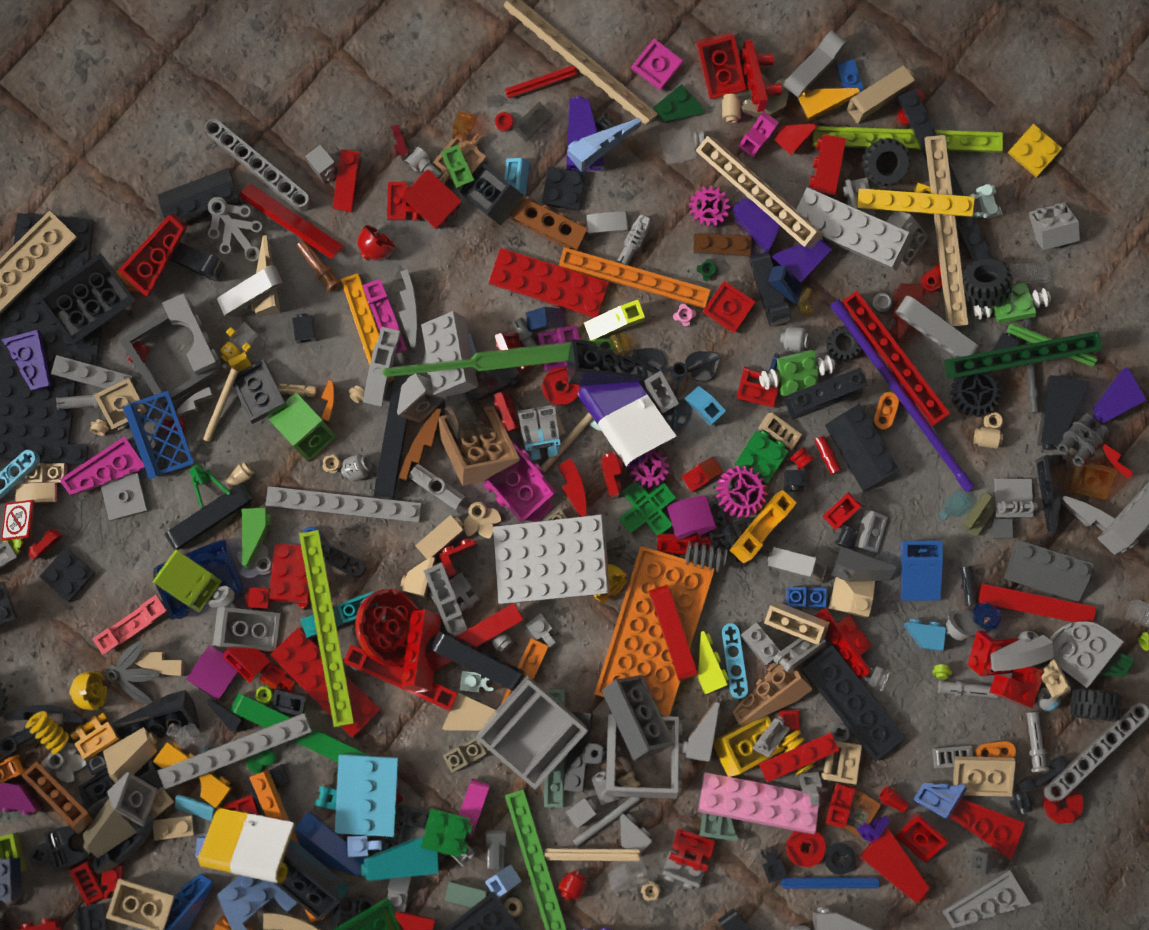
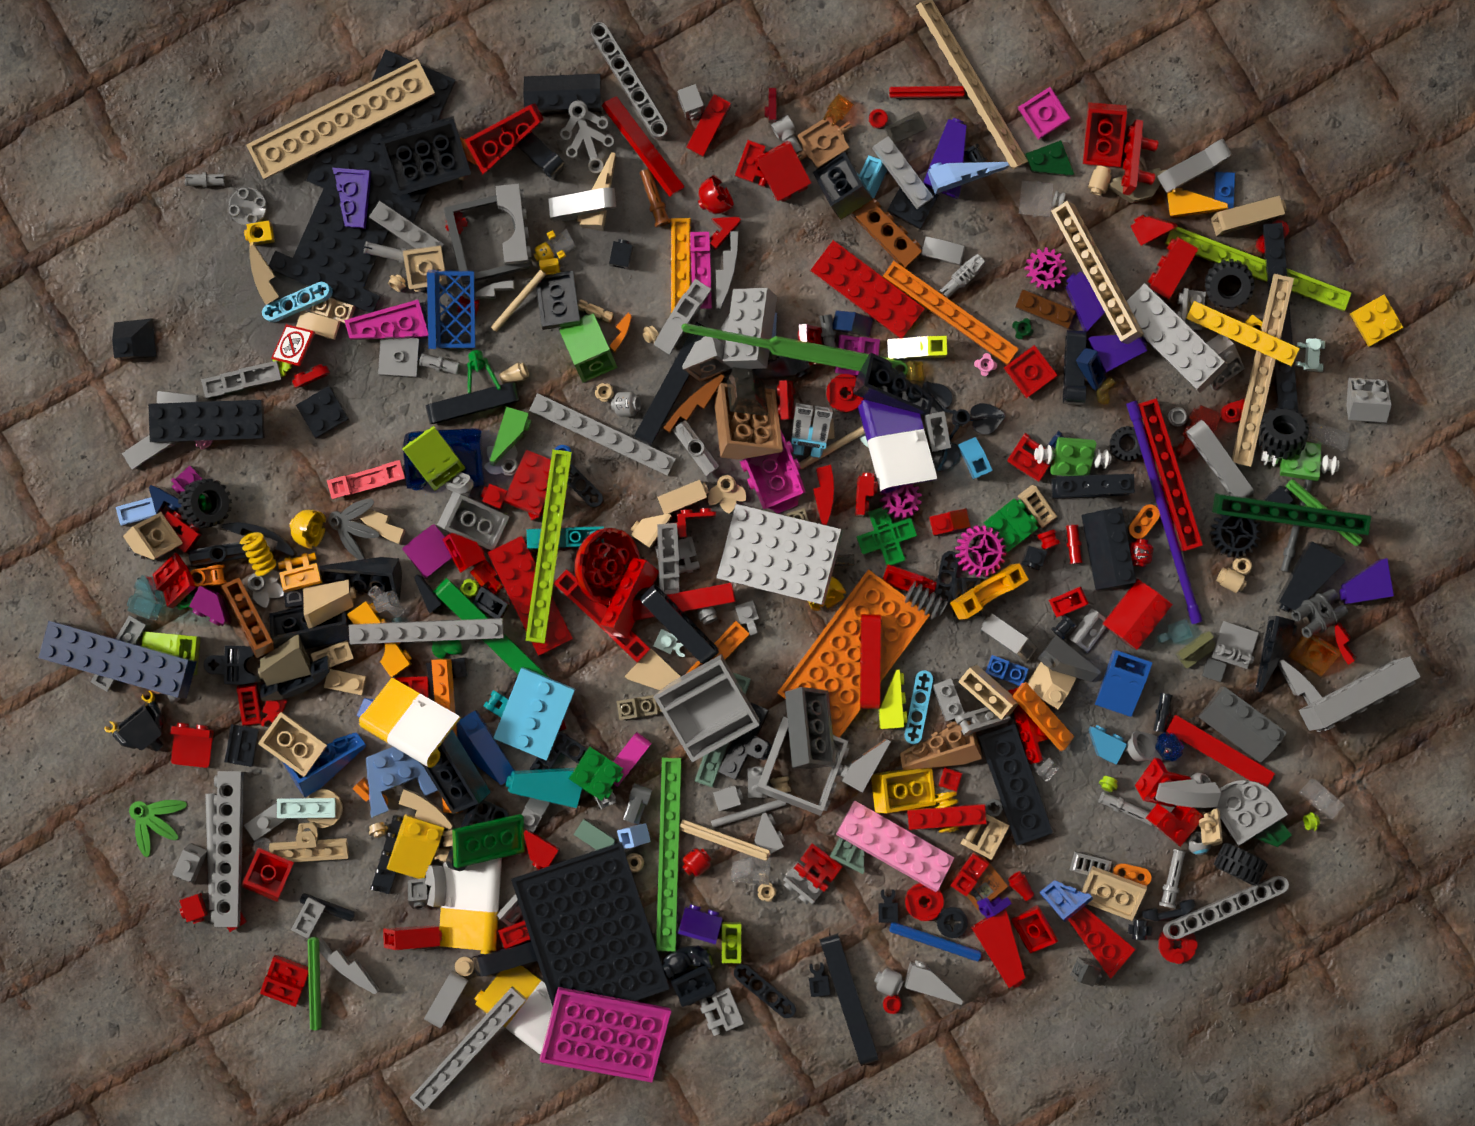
camera: 15 degrees right, 5 degrees up
light grey slope [107,773,157,826] -> none
medium azure slope [175,794,216,821] -> none
light blue plate [347,836,382,857] -> none
bright green slope [440,144,474,188] -> none
magenta slope [667,495,717,540] -> none
dark pink brick [738,111,779,158] -> none
light grey hinge [752,717,790,757] -> none
light grey head [780,326,810,352] -> none
light grey plate [799,772,822,806] -> none
light grey wing [942,870,1031,929] -> none
none -> light grey pin [419,353,460,375]
none -> red slope [710,217,741,250]
none -> light grey plate [872,136,933,209]
none -> orange plate [1012,682,1074,751]
none -> red slope [1102,579,1173,650]
none -> red head [1129,539,1154,567]

